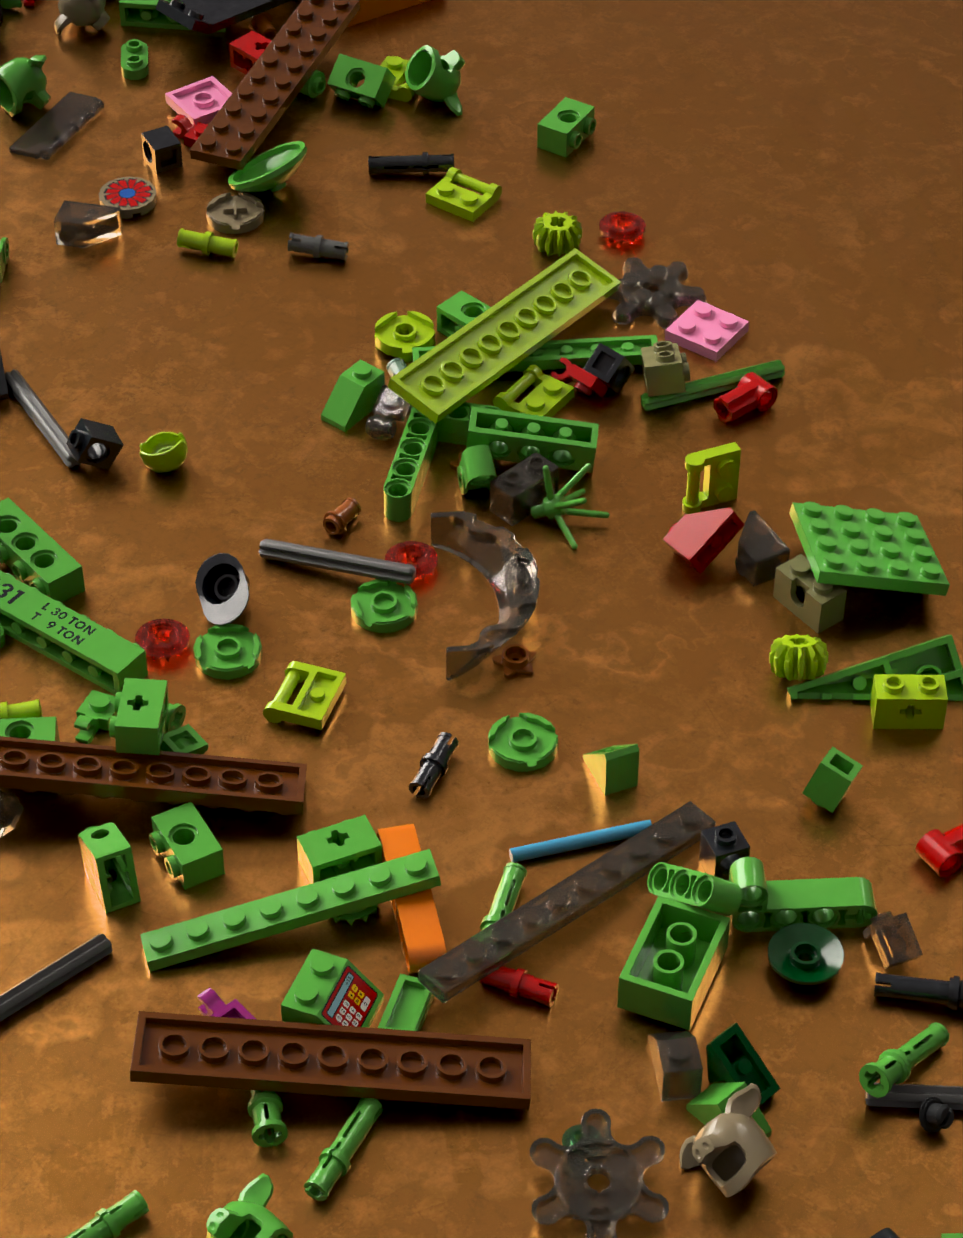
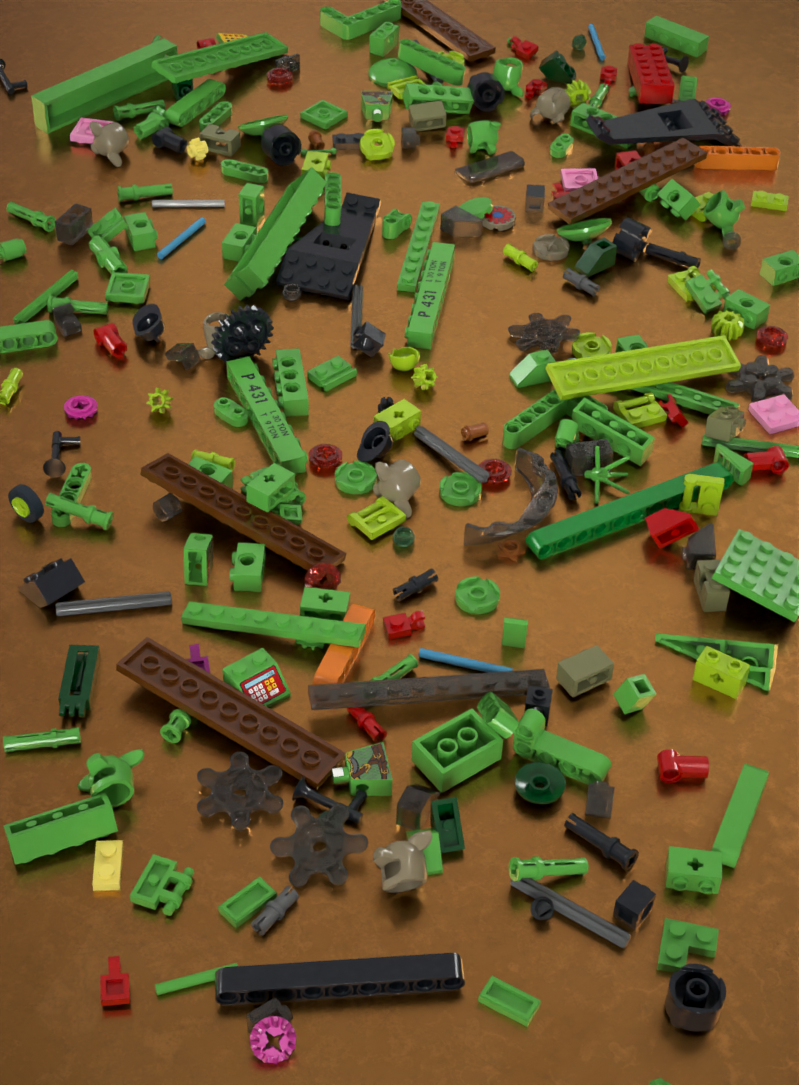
camera: 30 degrees right, 0 degrees up
bright green pin [304,1098,383,1201] -> none
clear smoke plate [366,385,410,441] -> none
bright green tile [378,973,437,1031] -> none
black brick [583,343,635,394] -> none
lime gear [769,634,828,681] -> none
none -> dark green hinge [58,645,101,717]
none -> clear smoke plate [197,752,284,831]
none -> black piece [292,776,367,824]
none -> clear red gear [304,563,341,590]
none -> bright green plate [307,356,357,391]
none -> torso [332,742,392,796]
none -> lime brick [373,399,421,442]
none -> dark tan piece [373,460,421,519]
none -> black piece [378,397,394,412]
none -> red plate [383,611,425,640]
none -> clear green plate [393,527,415,547]
none -> bright green plate [397,201,440,293]
none -> bright green brick [405,242,455,349]
none -> lime gear [411,364,438,390]
none -> bright green tile [457,197,493,222]
none -> clear smoke plate [508,313,580,353]
none -> green beam [525,462,734,559]
none -> black pin [550,450,582,500]
none -> olive brick [556,645,614,697]
none -> dark green slope [575,237,617,277]
none -> black brick [612,217,652,261]
none -> bright green plate [685,269,730,314]
none -> bright green slope [713,444,753,486]
none -> clear smoke plate [723,232,741,250]
none -> bright green brick [723,289,770,330]
none -> lime plate [751,191,789,211]

